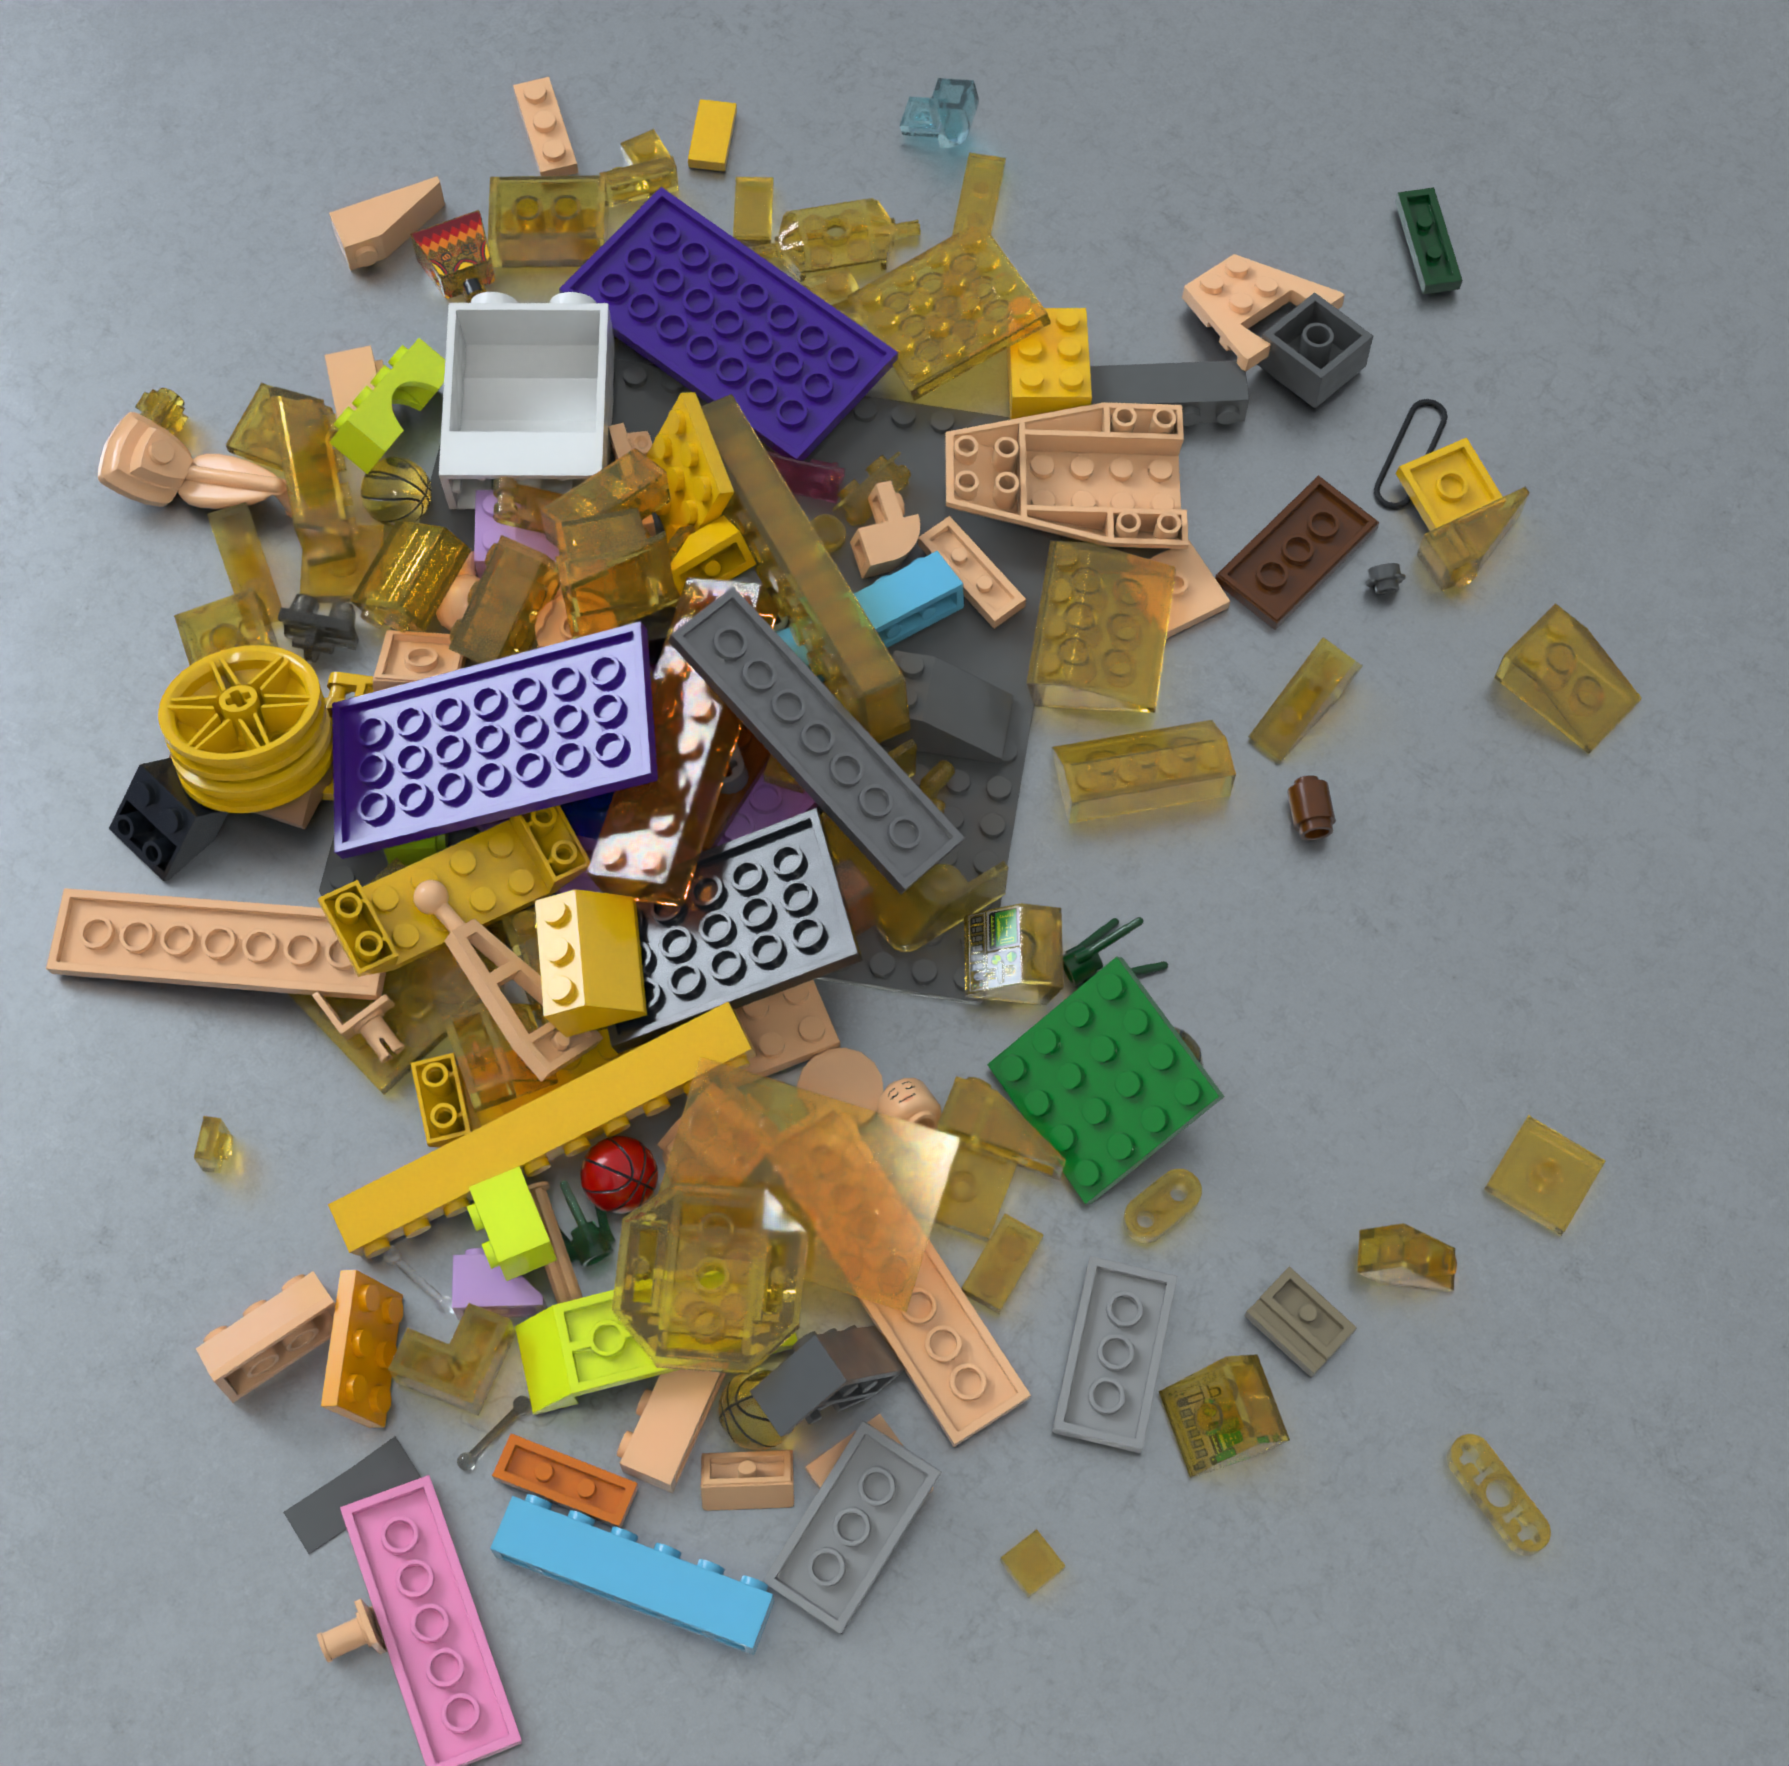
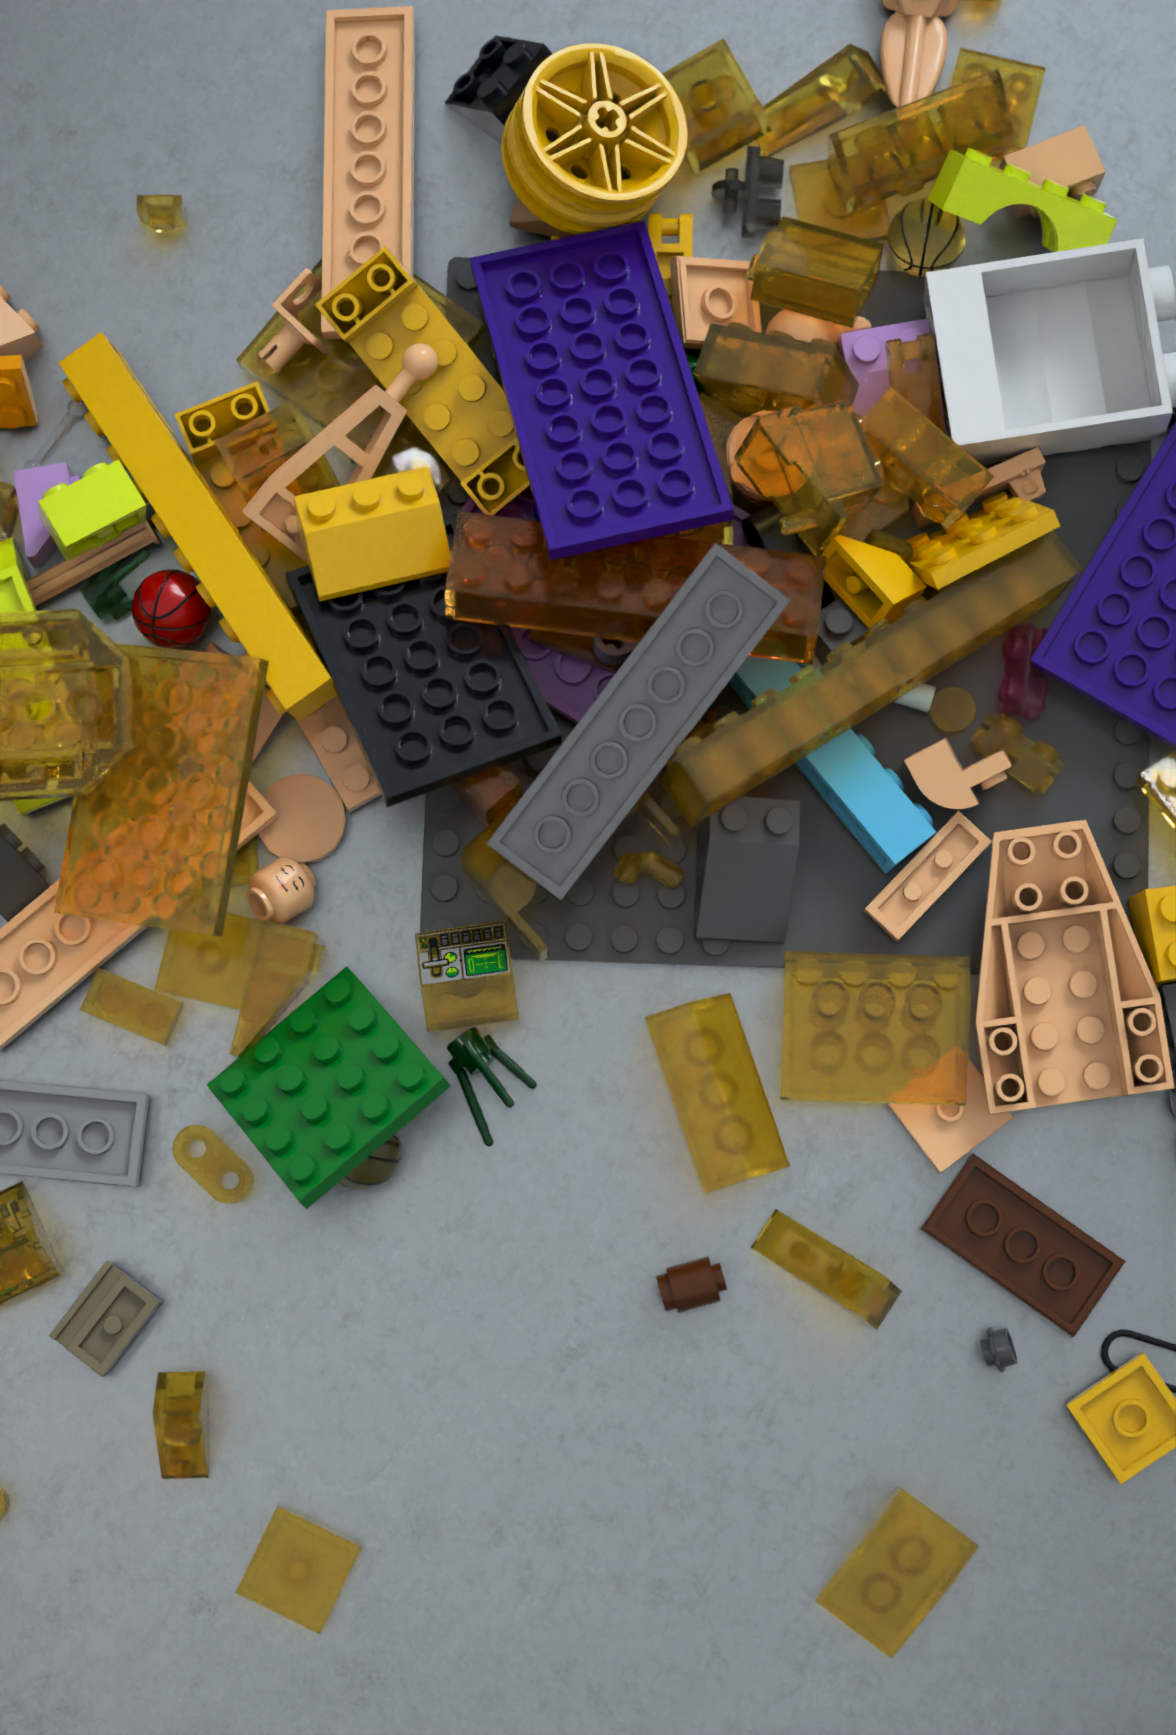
camera: 85 degrees right, 15 degrees up
clear yellow slope [1417,486,1530,591] -> none

